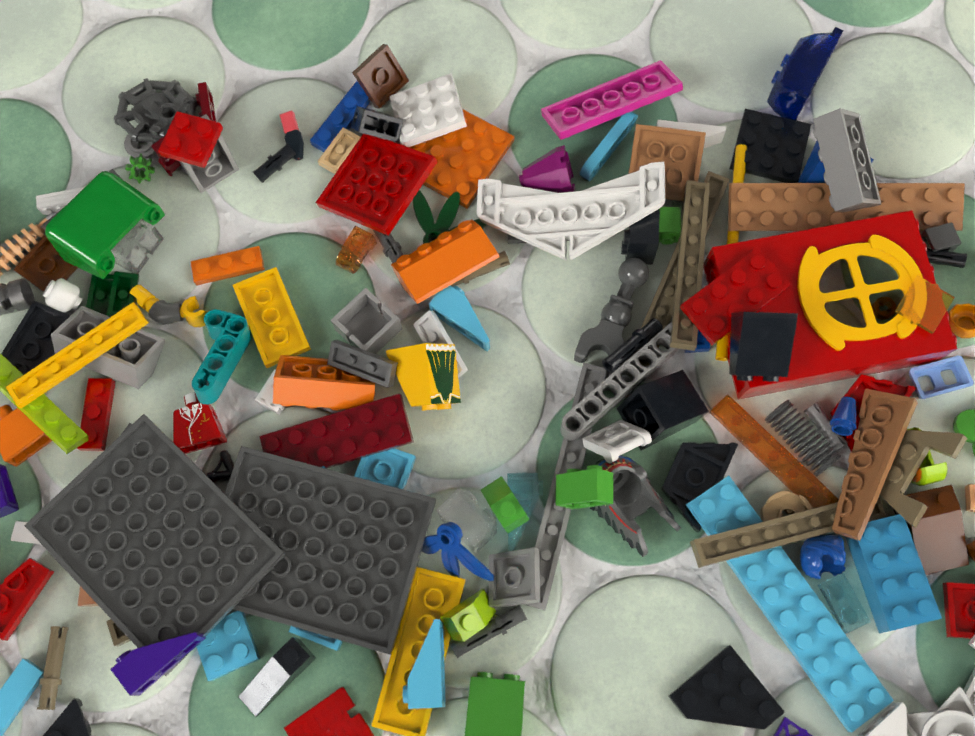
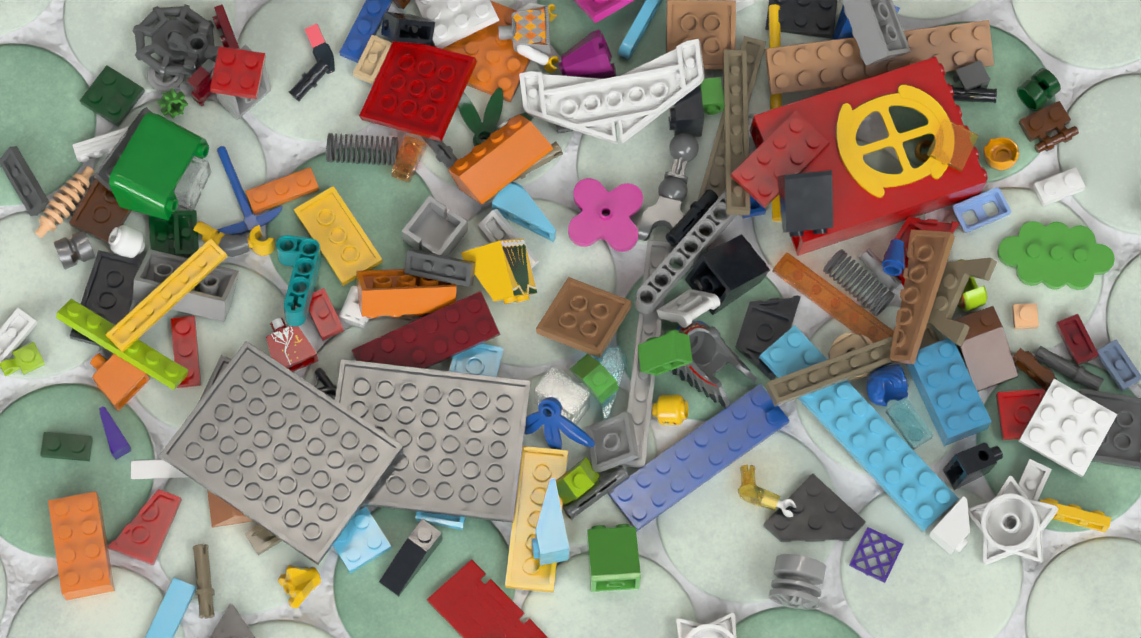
camera: 15 degrees left, 0 degrees up
dark purple slope [110,632,206,696] -> none
none -> dark green plate [80,65,145,127]
none -> blue piece [217,146,283,235]
none -> yellow rock [278,565,321,608]
none -> plate [309,288,344,341]
none -> dark grey piece [326,133,398,166]
none -> torso [499,2,559,73]
none -> medium nougat plate [536,277,632,358]
none -> dark pink plant [568,178,643,252]
none -> plate [608,384,790,532]
none -> yellow head [652,394,689,425]
none -> clear yellow arm [738,465,796,517]
none -> black torso [943,442,1003,490]

